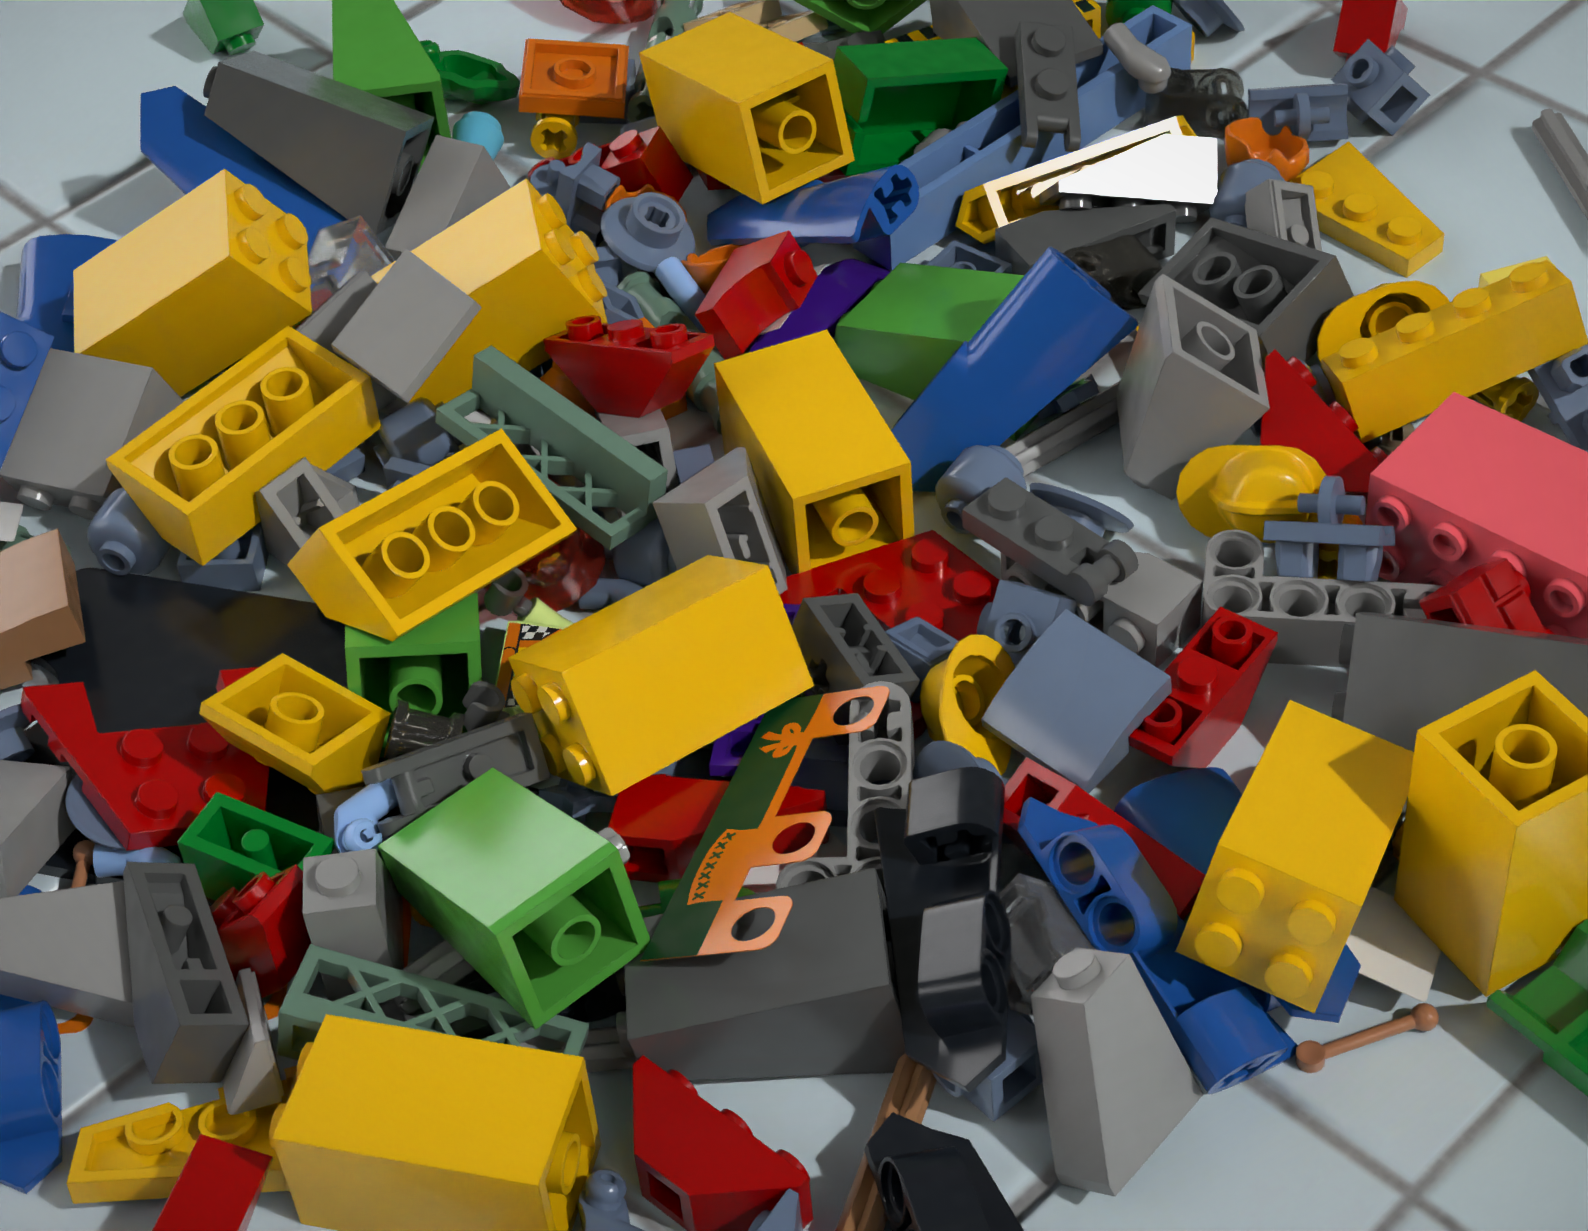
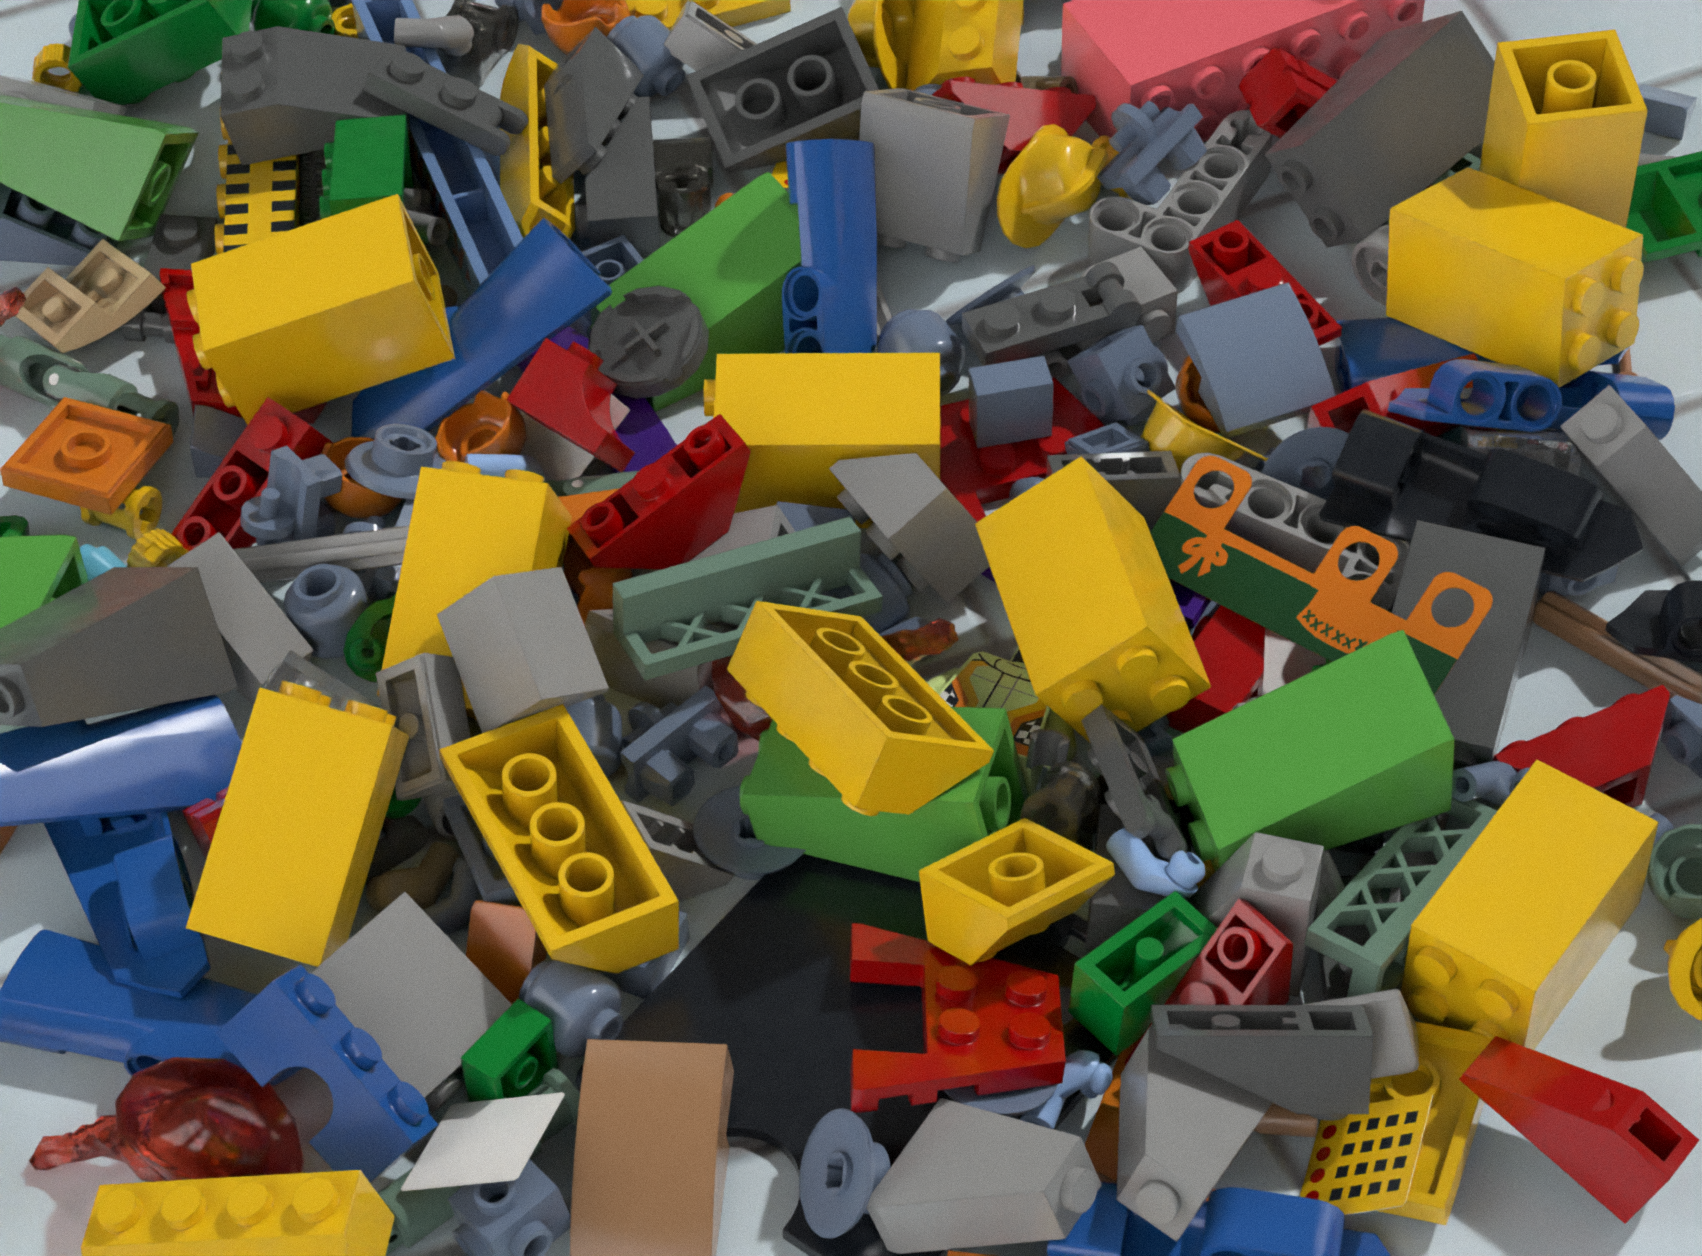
camera: 70 degrees left, 5 degrees up
none -> yellow axle [126,528,188,567]
none -> green piece [460,999,559,1102]
none -> dark grey tile [588,286,709,399]
none -> sand blue piece [969,356,1053,448]
none -> yellow sticker [1299,1093,1433,1215]
none -> sand blue arm [1452,761,1530,806]

